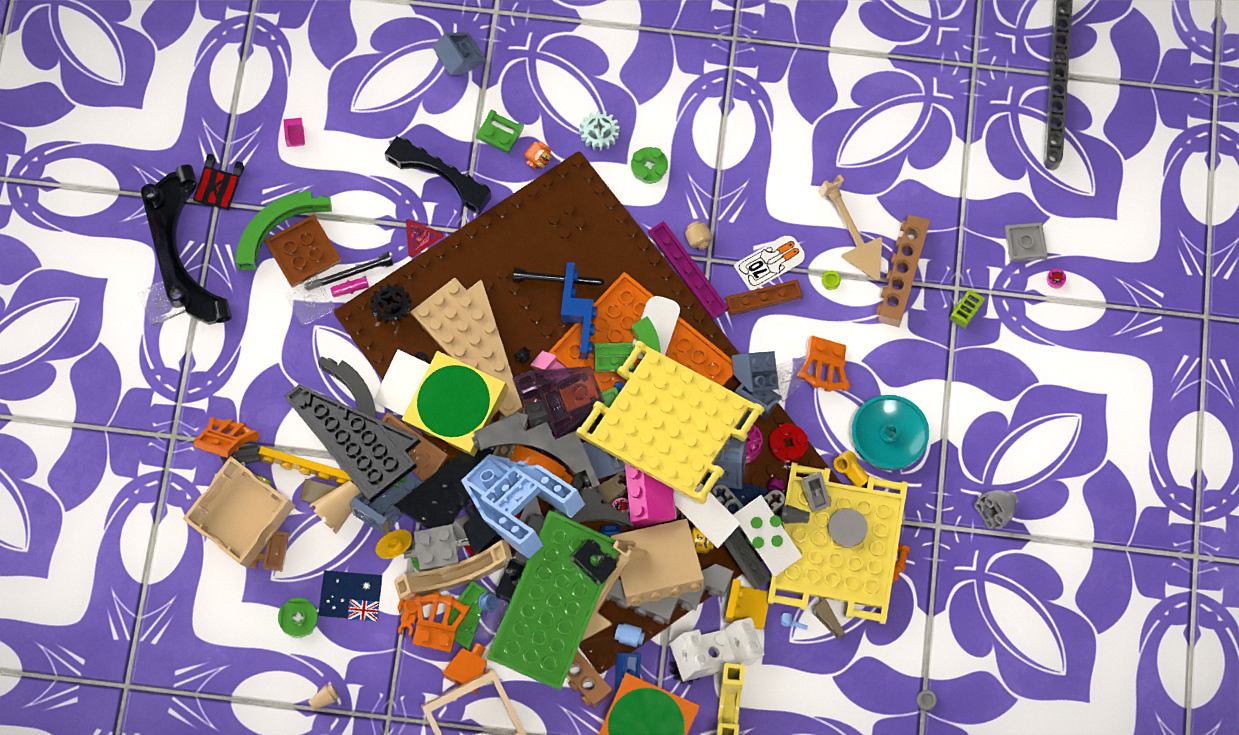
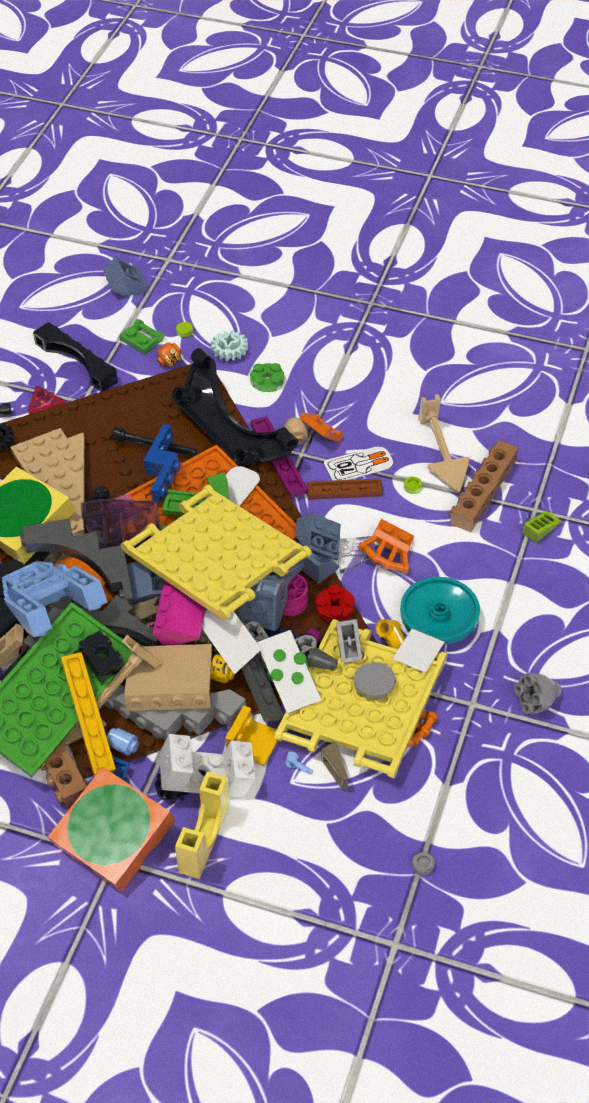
camera: 15 degrees right, 20 degrees down
none -> yellow plate [61,652,116,777]
none -> black panel [172,348,298,466]
none -> lime tile [176,322,193,338]
none -> orange plate [299,412,344,442]
none -> white sticker [392,629,444,672]

